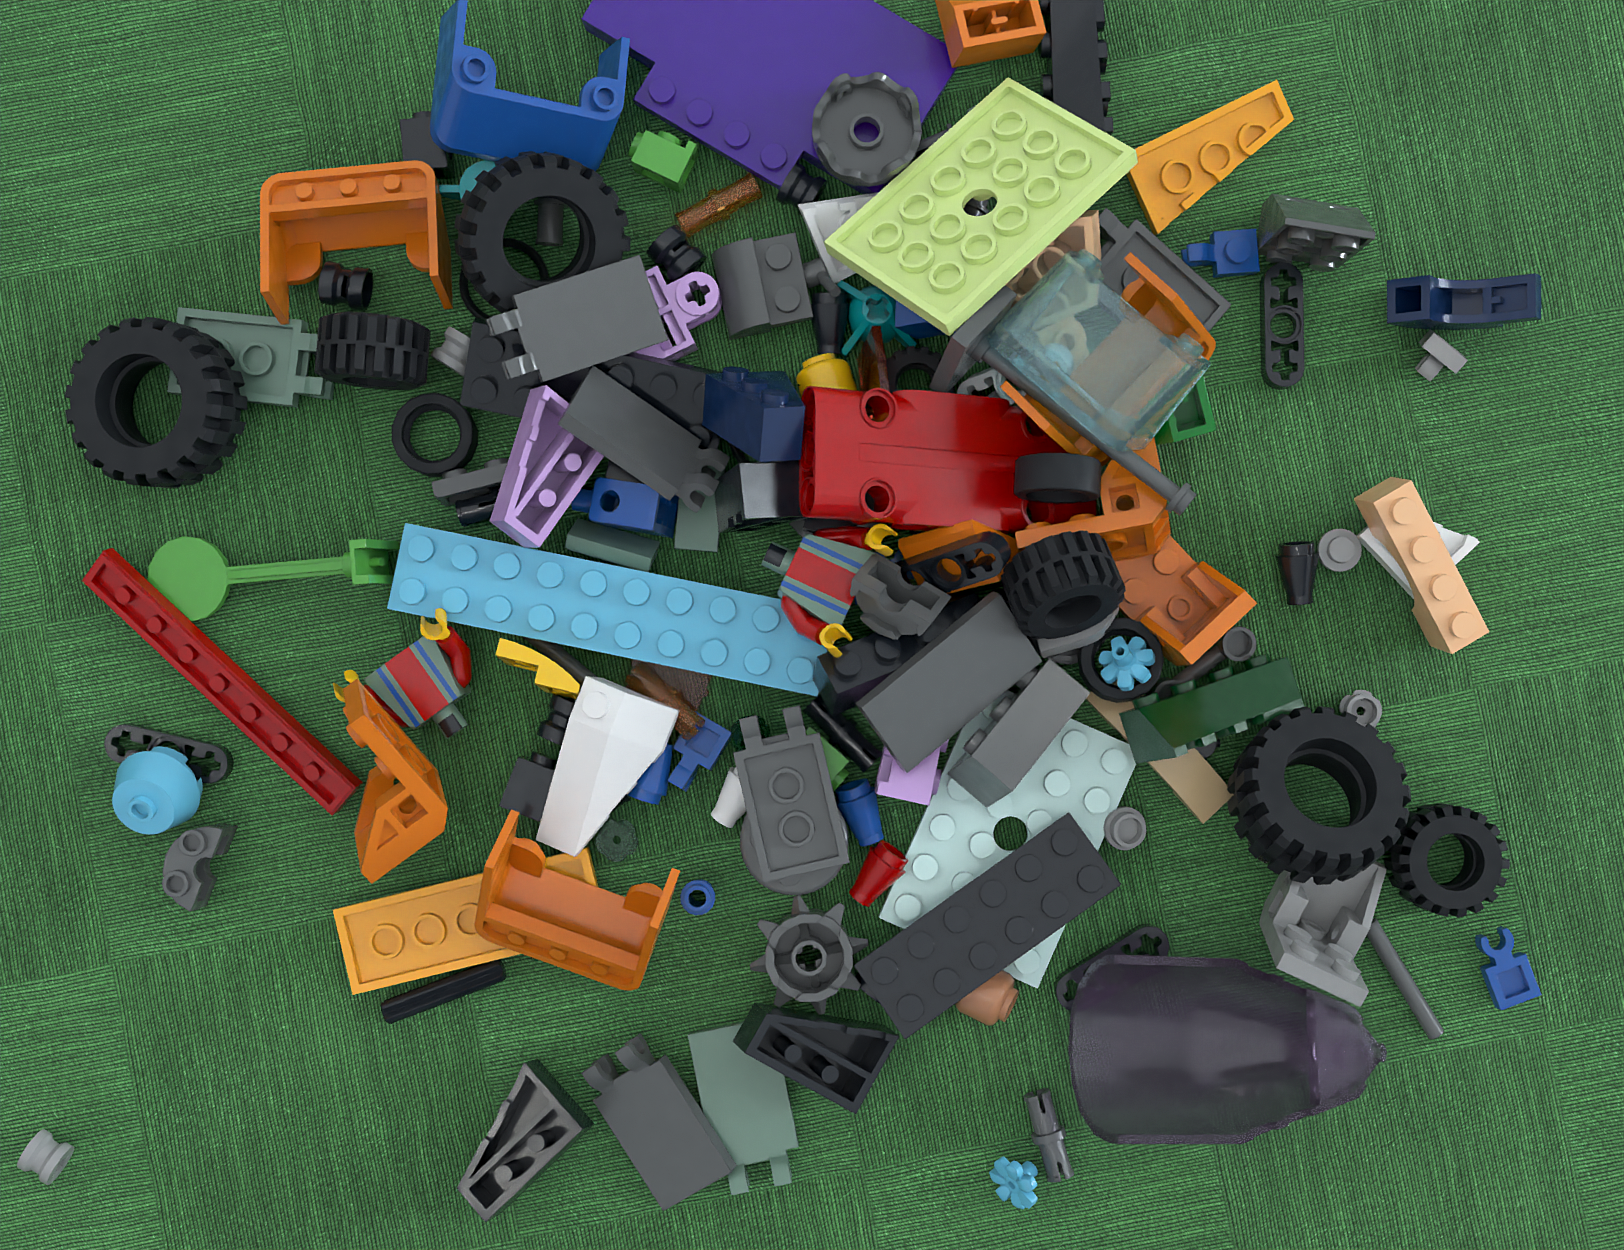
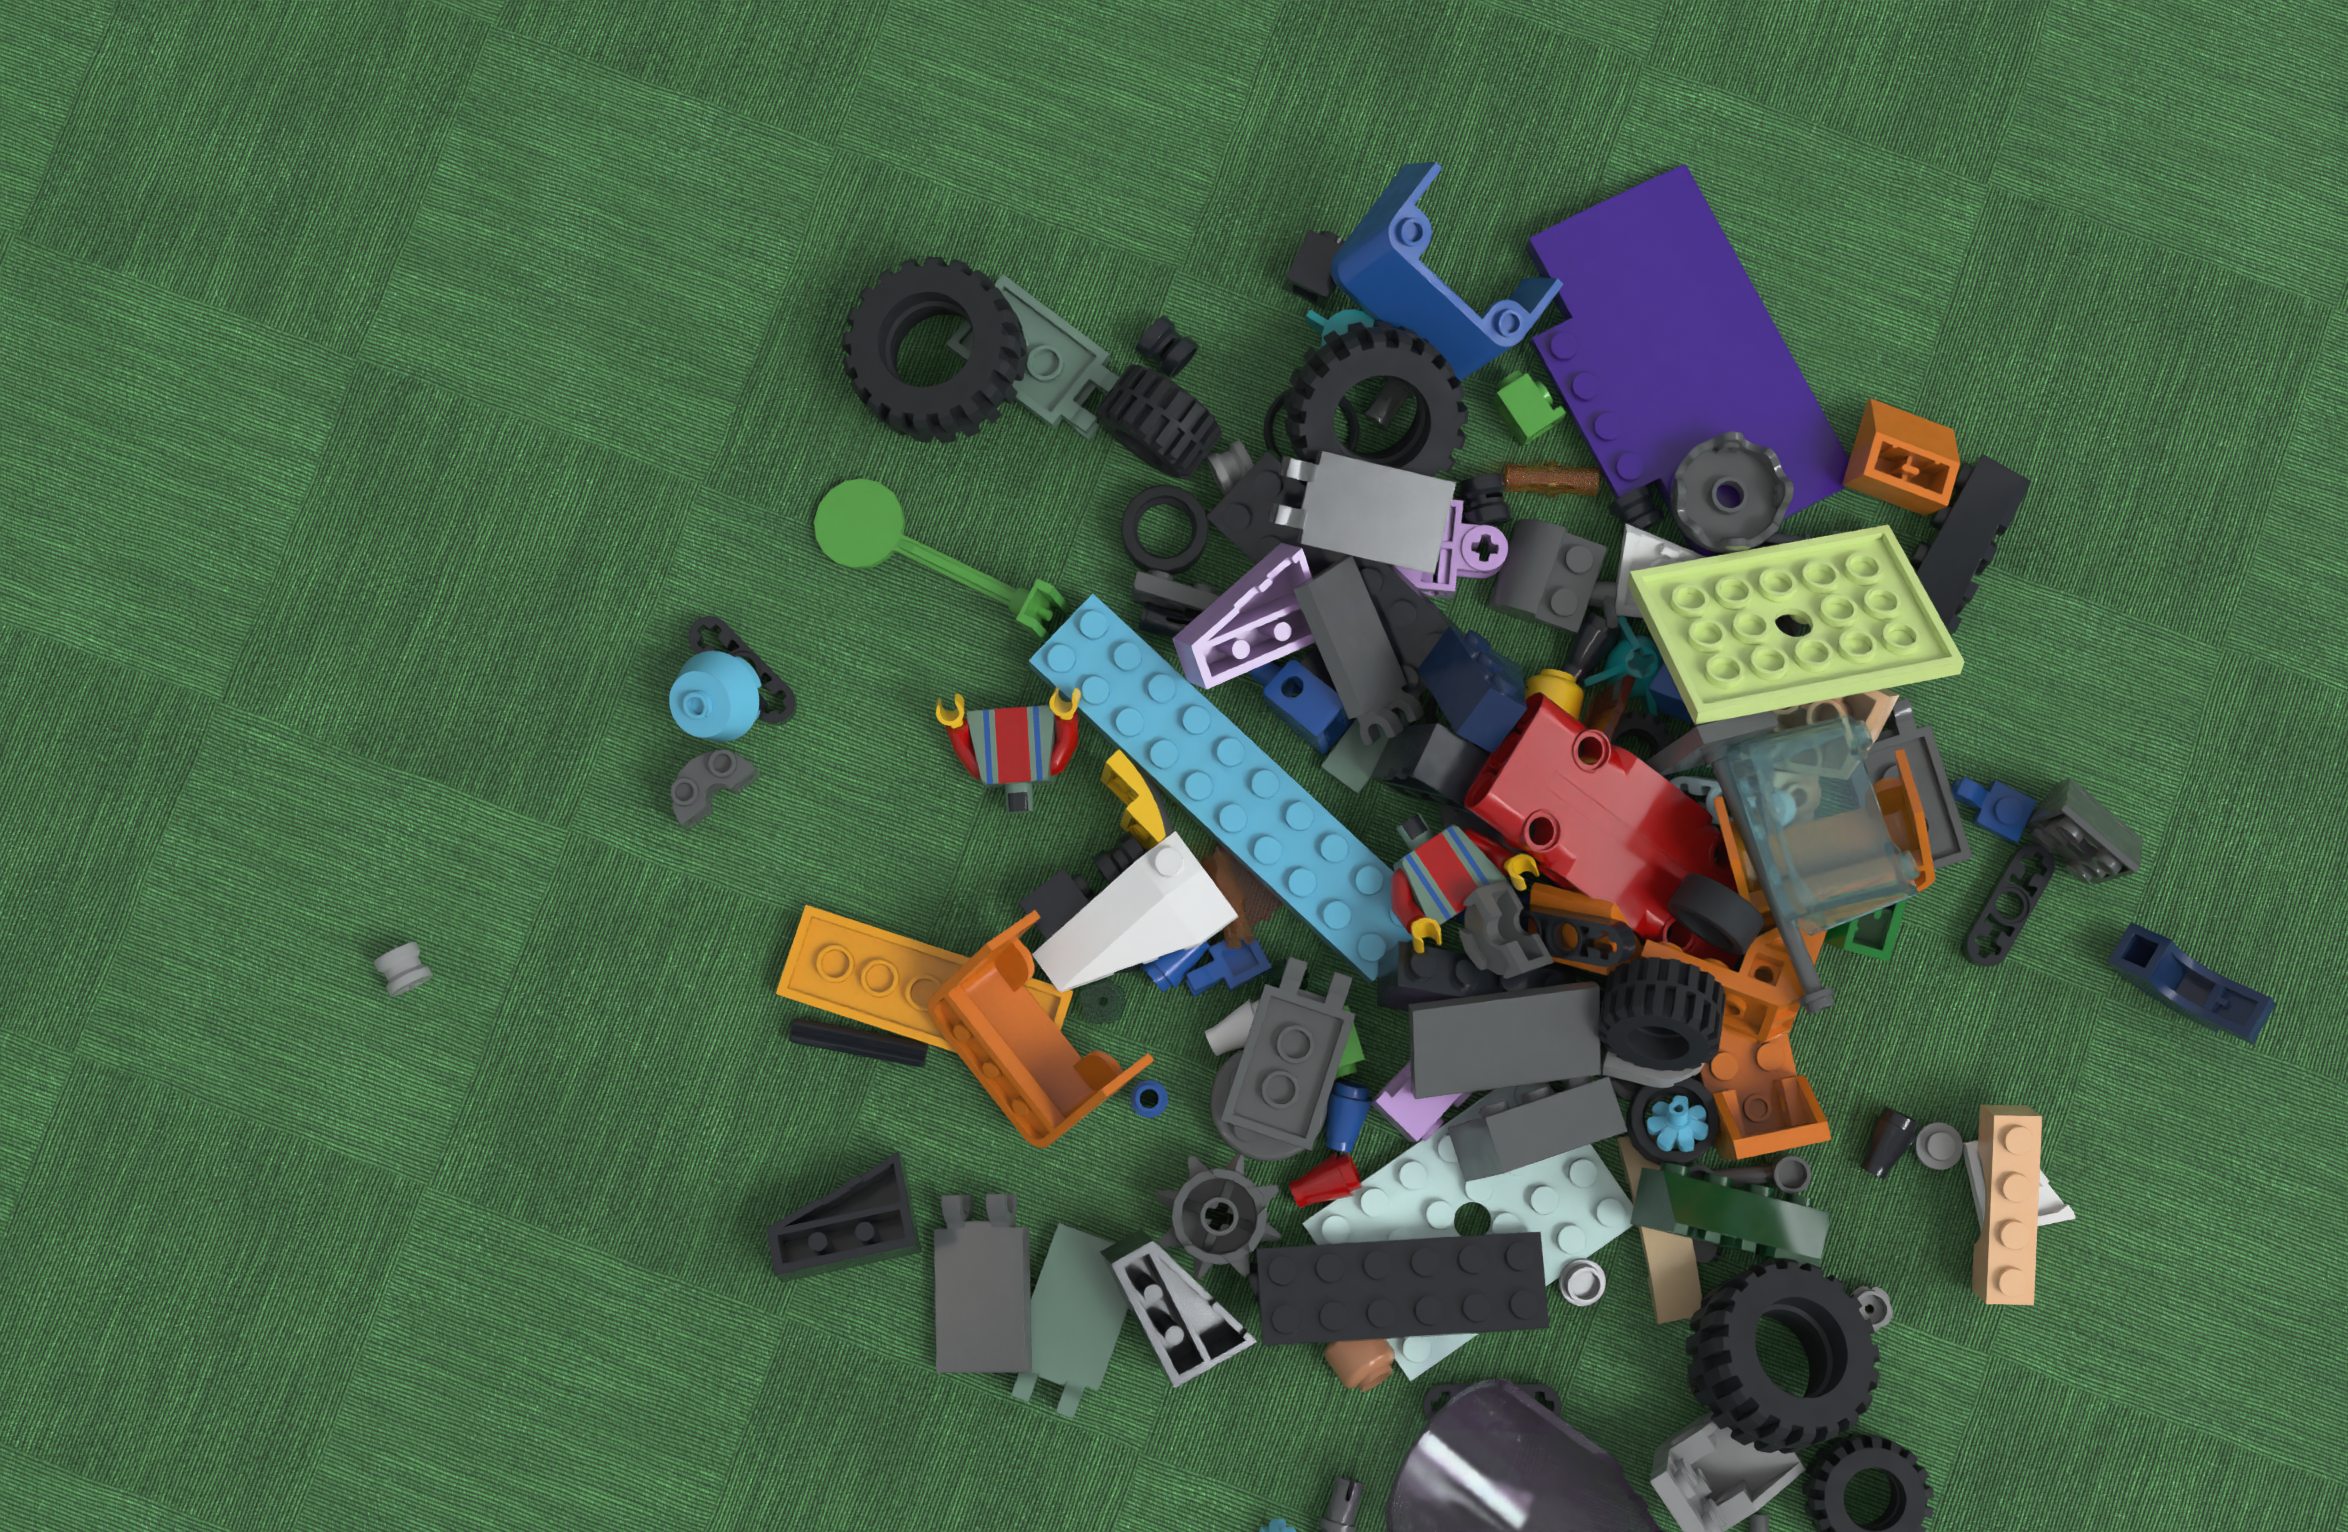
camera: 25 degrees right, 5 degrees down
red tile [82,548,363,816] -> none
orange windscreen [260,160,453,325] -> none
orange bracket [343,679,448,884] -> none
sand green tile [565,518,660,572] -> none
black pin [802,694,882,773] -> none
light orange wing [1126,80,1294,235] -> none
light grey tile [1415,329,1468,381] -> none

